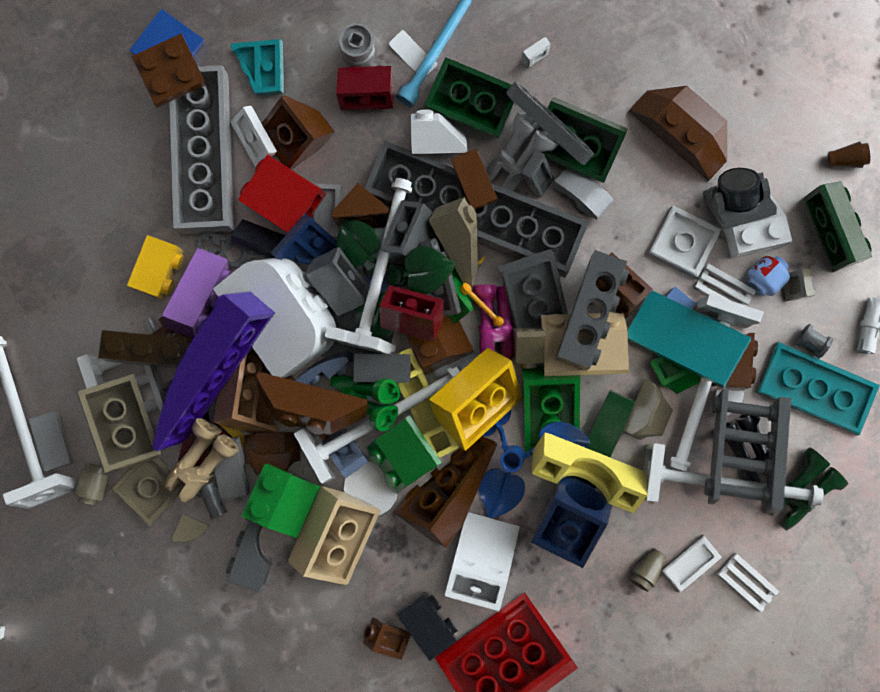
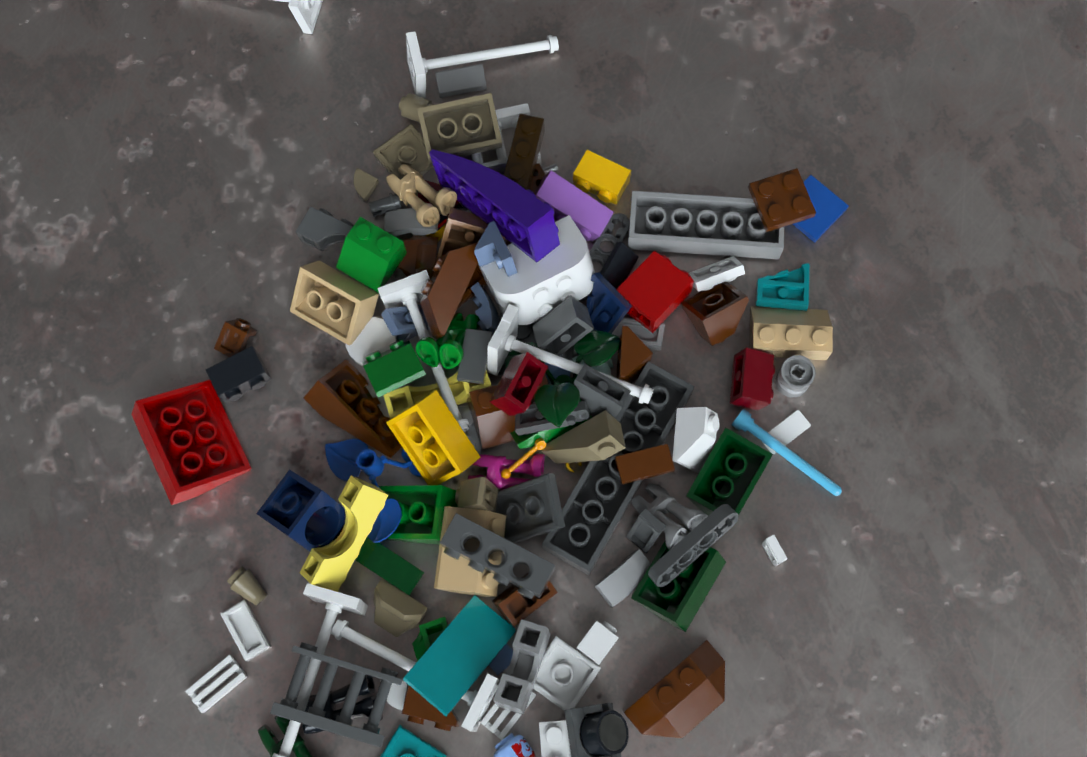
camera: 100 degrees right, 10 degrees down
white slope [444,512,520,611] -> none
none -> sand blue slope [474,221,518,277]
none -> light grey arch [493,619,551,715]
none -> white brick [577,621,619,666]
none -> tan slope [749,306,833,360]

